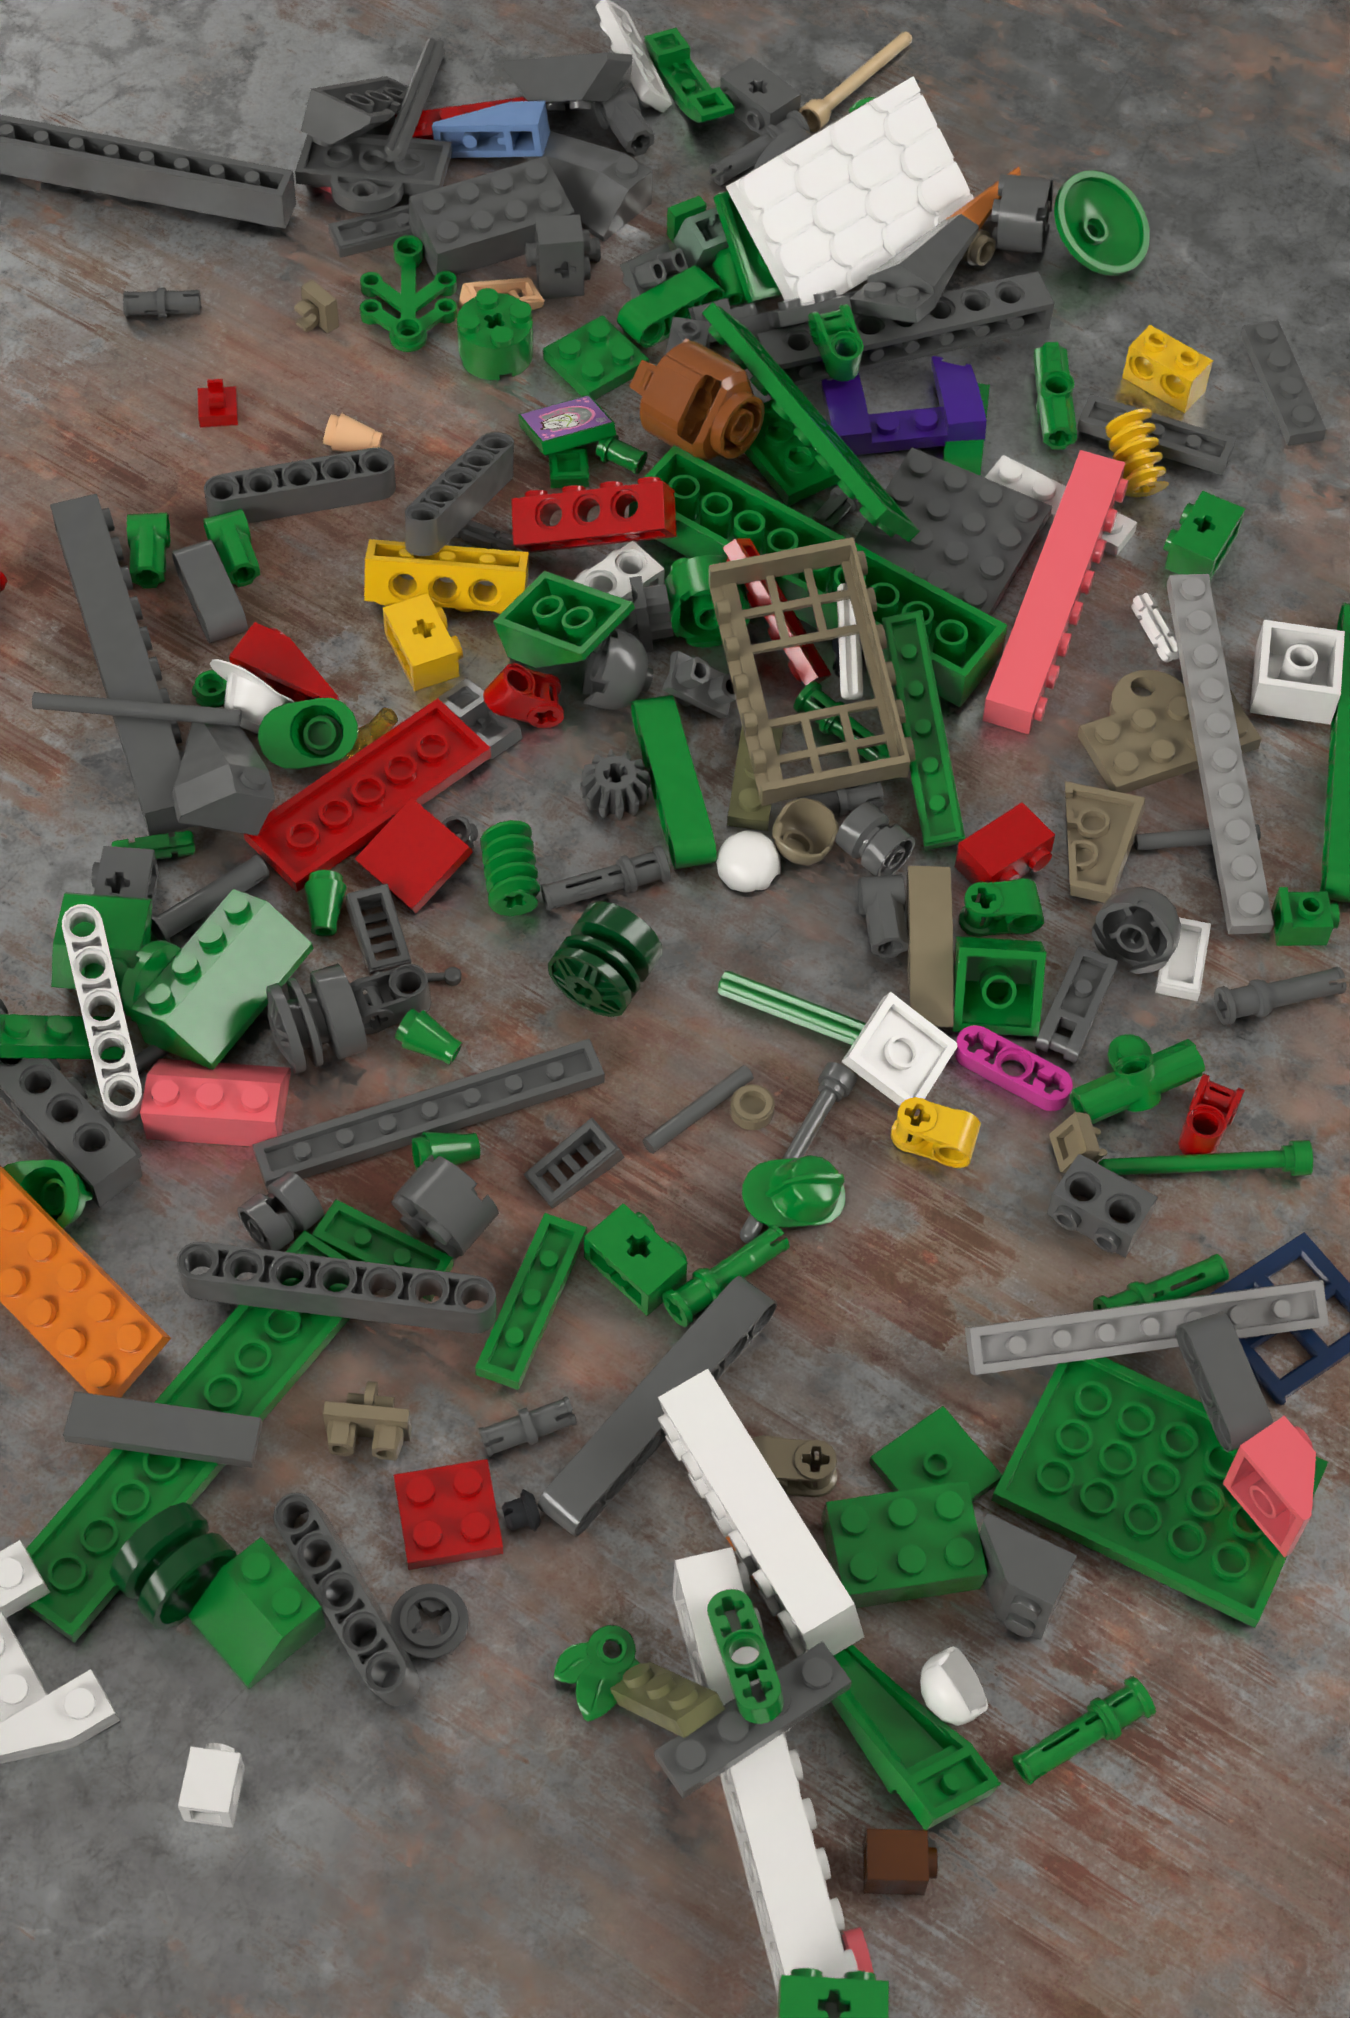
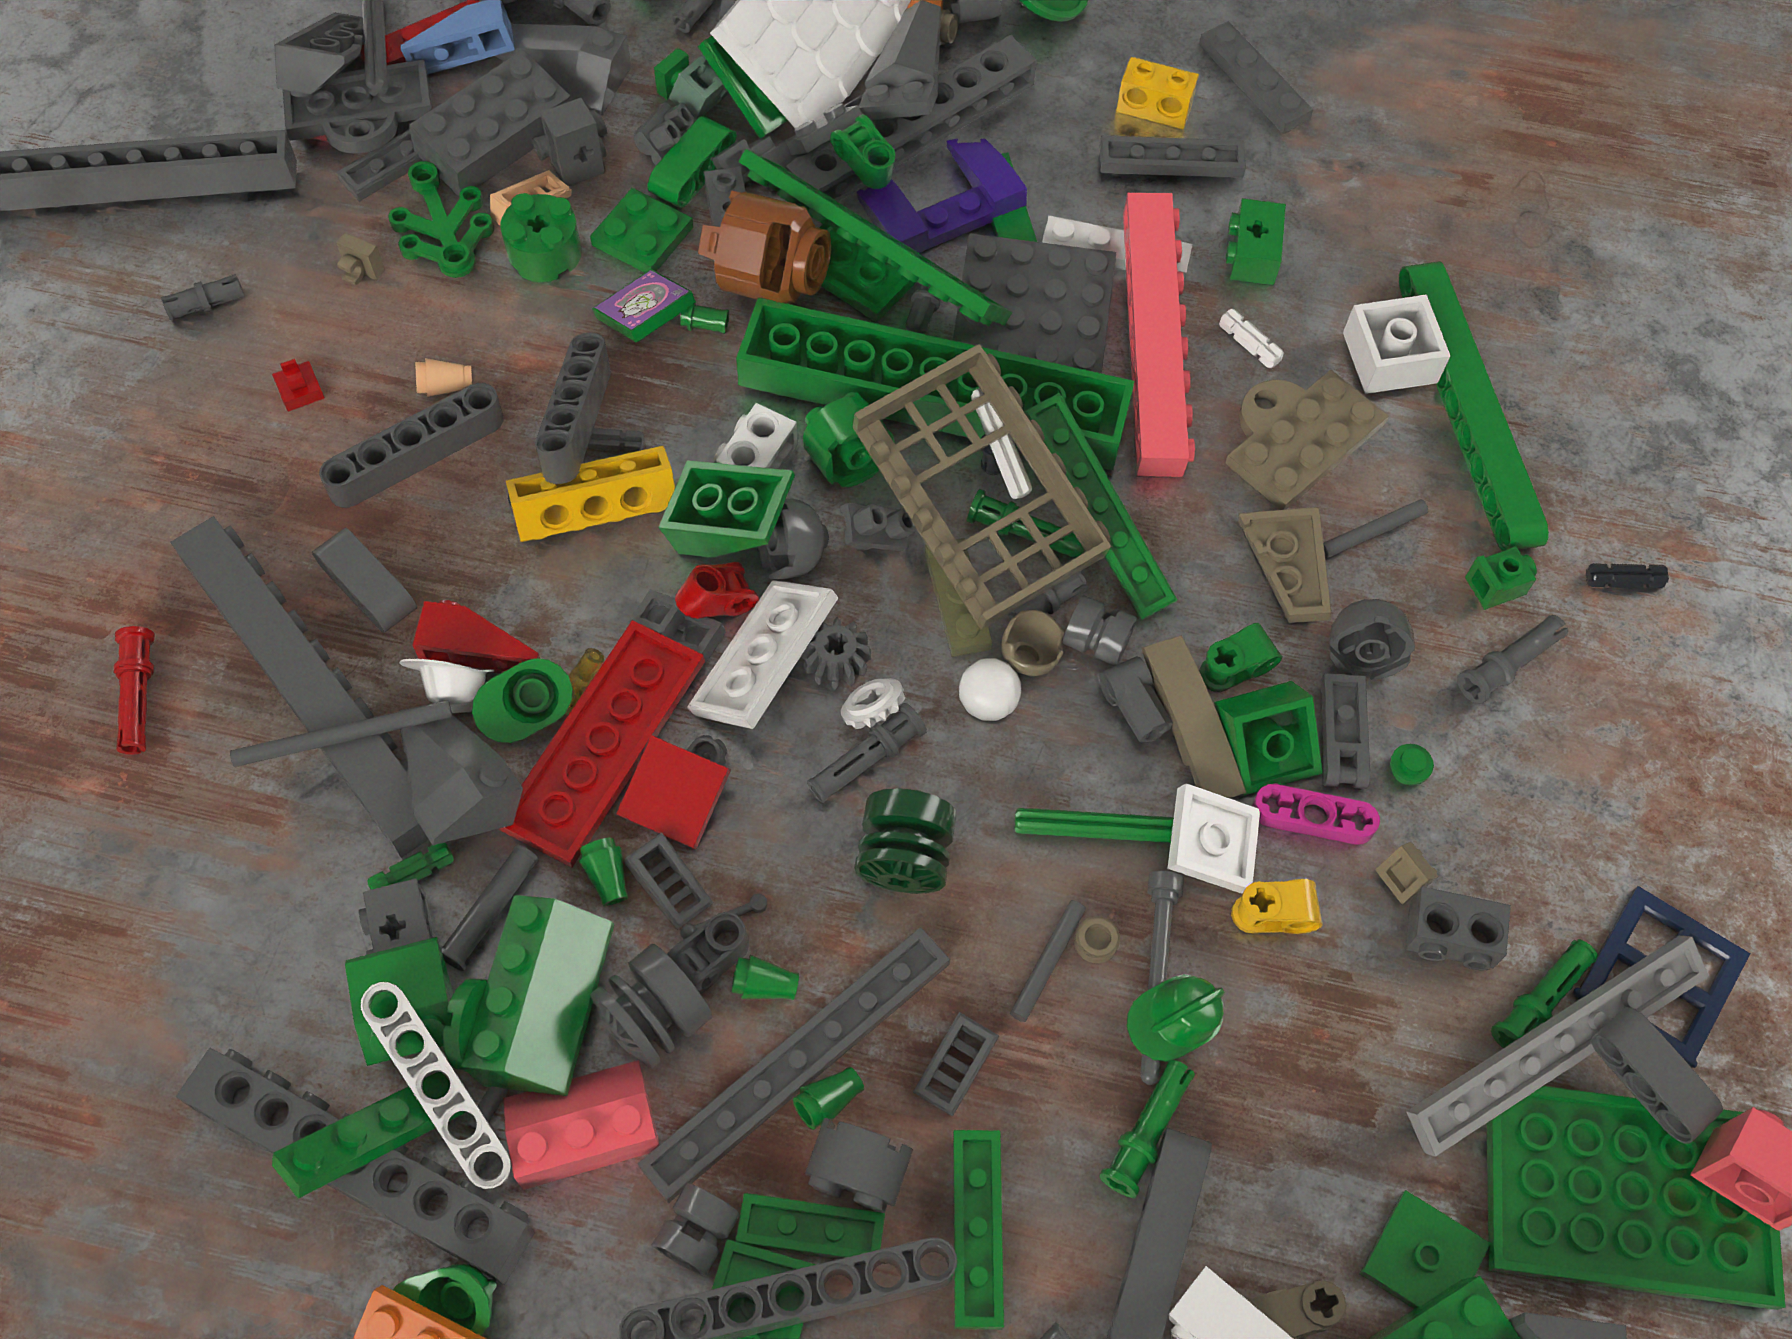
camera: 20 degrees left, 5 degrees up
green piece [127,513,171,589] -> none
green plate [192,670,227,707] -> none
green piece [203,509,261,587] -> none
yellow brick [383,593,463,692] -> none
green piece [480,820,540,916] -> none
red brick [511,477,676,553] -> none
green tile [548,448,589,488] -> none
green brick [584,1203,688,1316] -> none
dark grey hips [616,576,673,653] -> none
green beam [631,694,717,870] -> none
green cone [713,248,746,306] -> none
red plate [723,538,832,686] -> none
red brick [954,802,1055,894] -> none
green piece [1033,342,1077,450] -> none
green piece [1069,1039,1206,1124] -> none
green piece [1098,1140,1313,1176] -> none
yellow piece [1105,409,1169,497] -> none
white tile [1155,917,1211,1001] -> none
light grey plate [1166,574,1274,934] -> none
red piece [1178,1073,1245,1155] -> none
none -> white tile [687,580,838,729]
none -> white gear [841,678,906,729]

